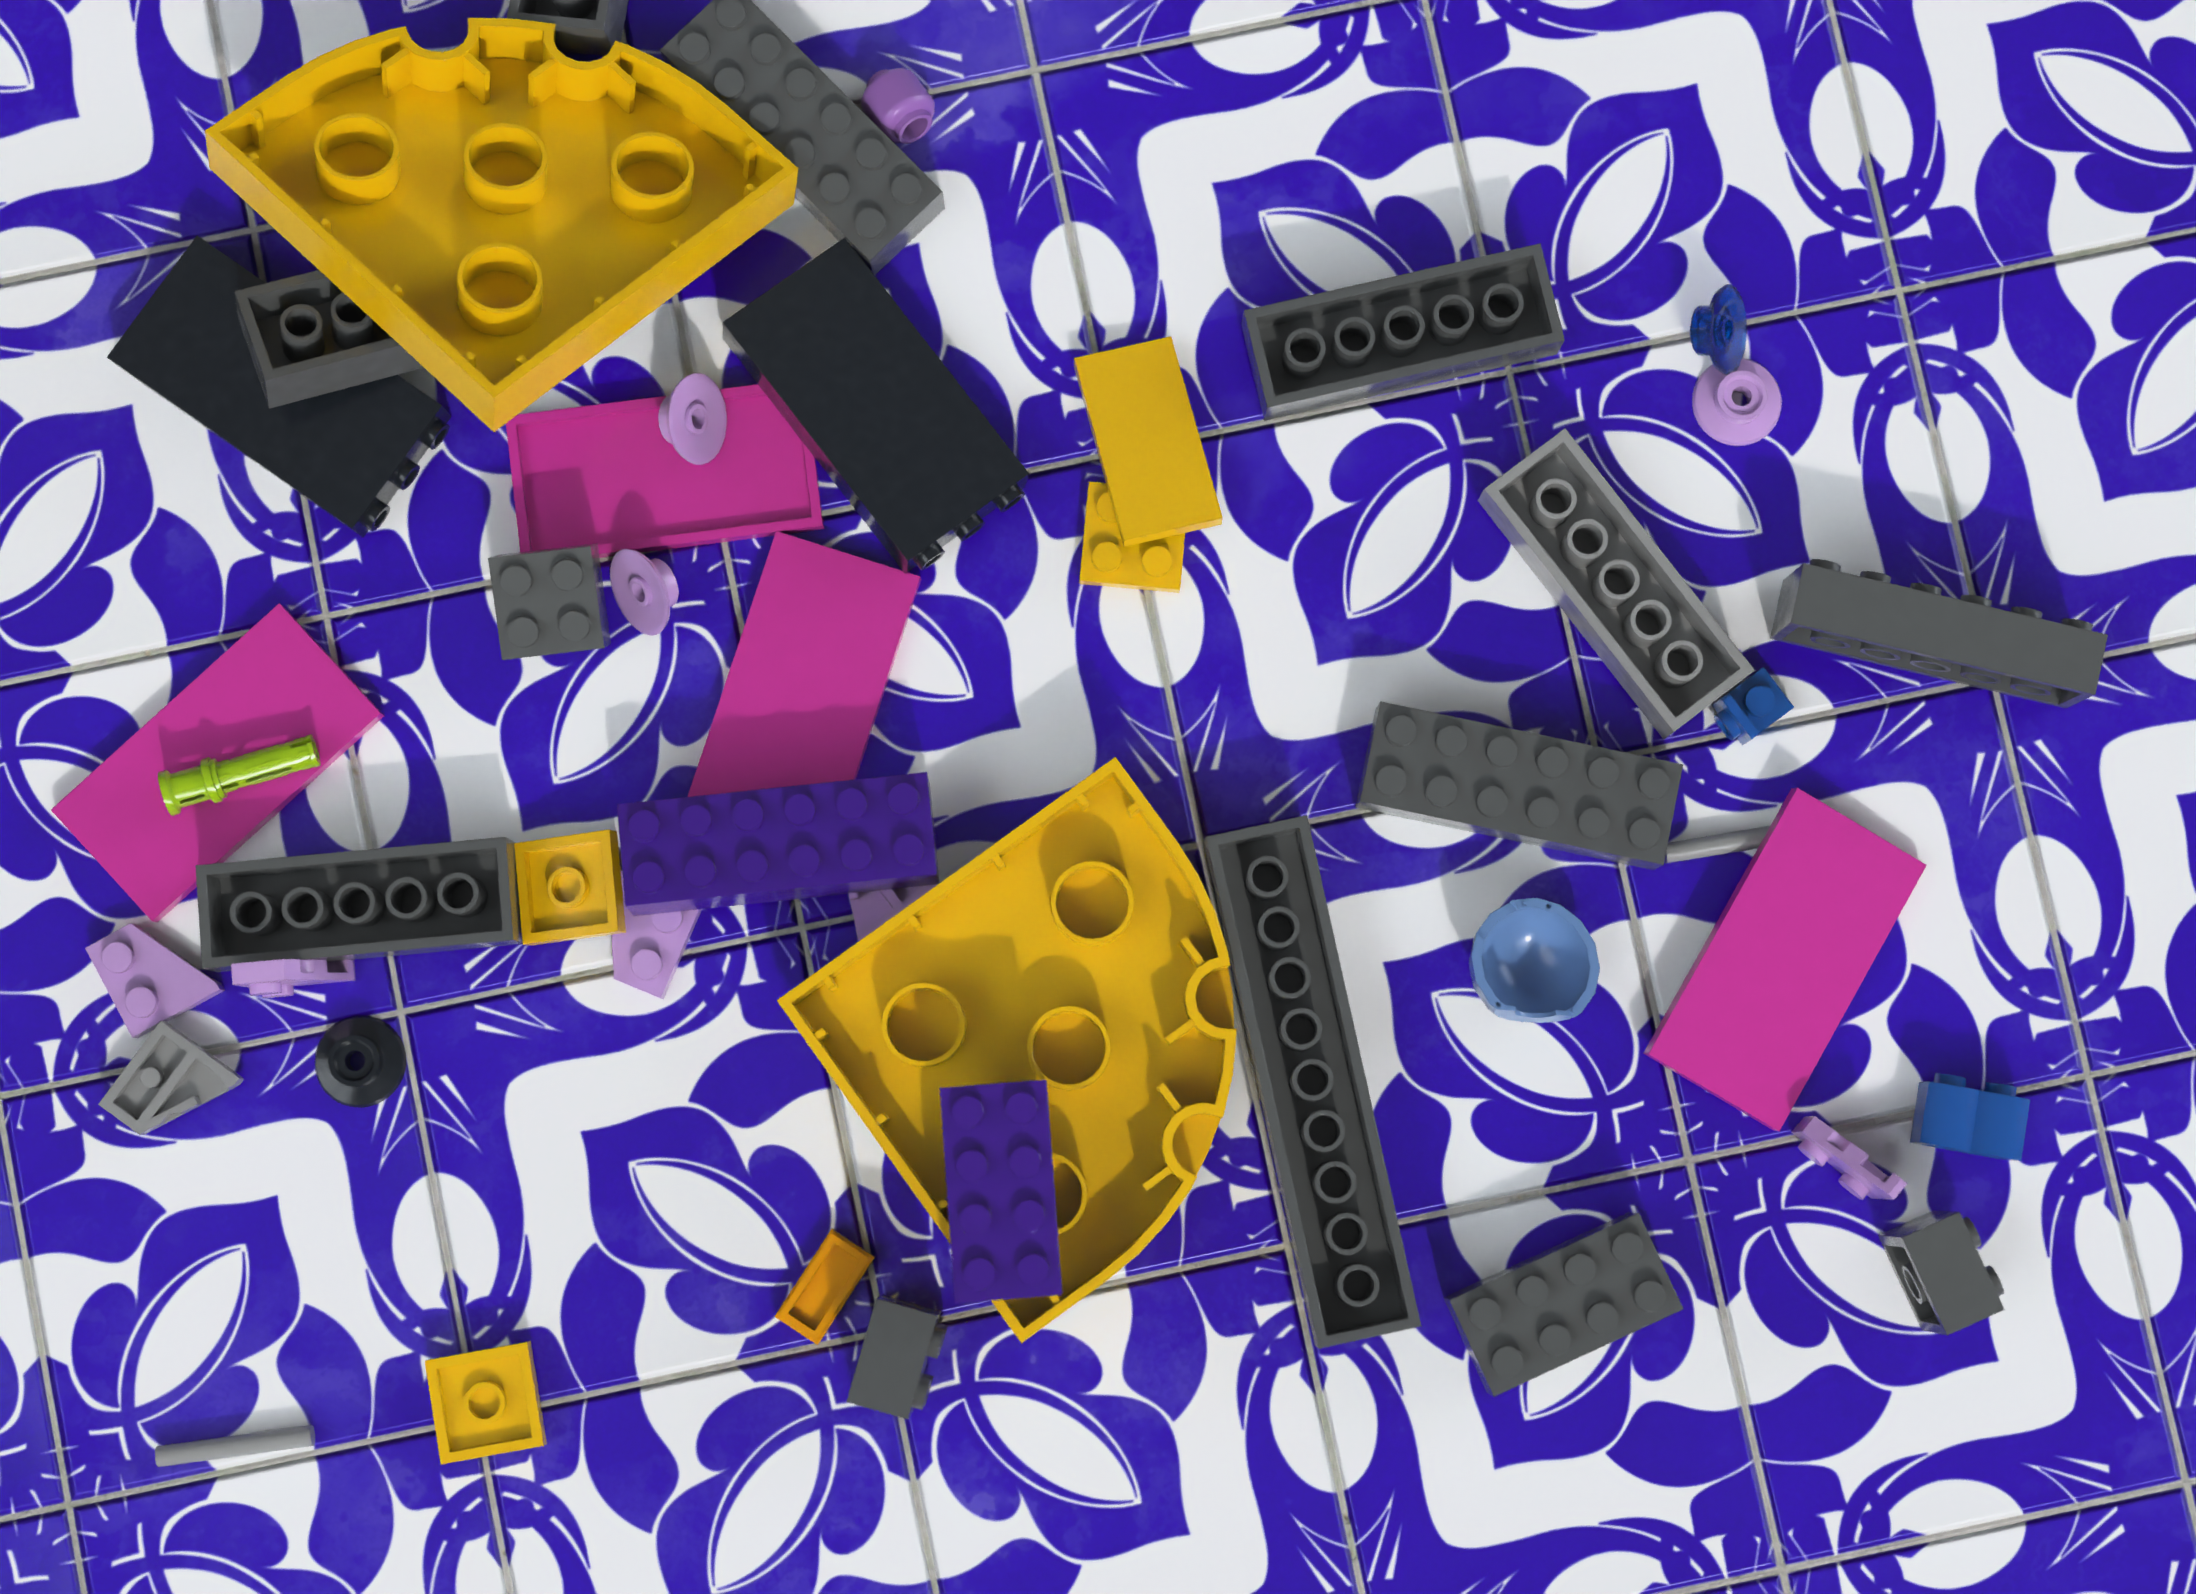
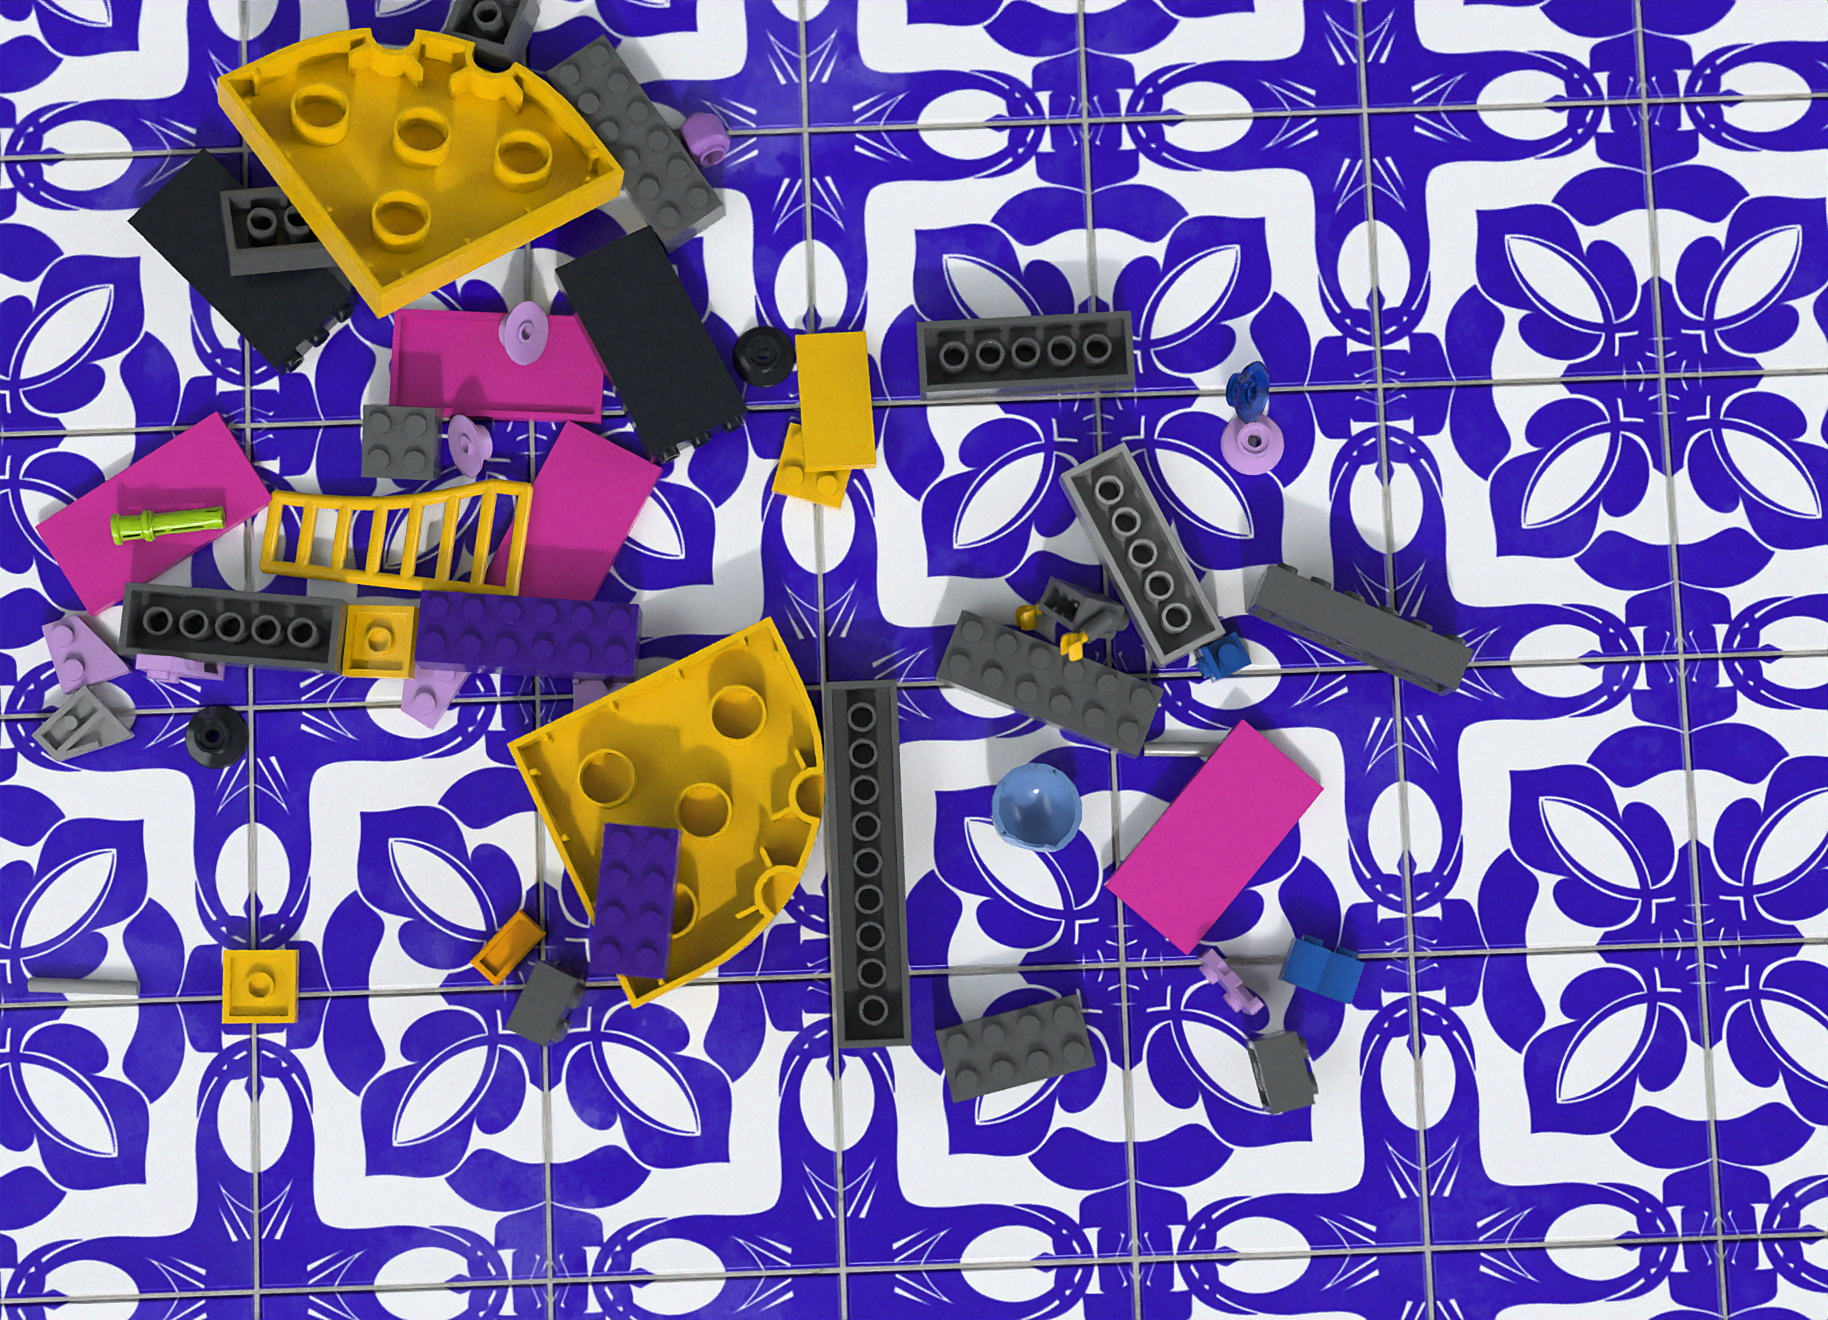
camera: 10 degrees right, 0 degrees up
none -> yellow bar [259,478,533,596]
none -> black piece [732,326,796,388]
none -> dark grey torso [1015,576,1130,661]

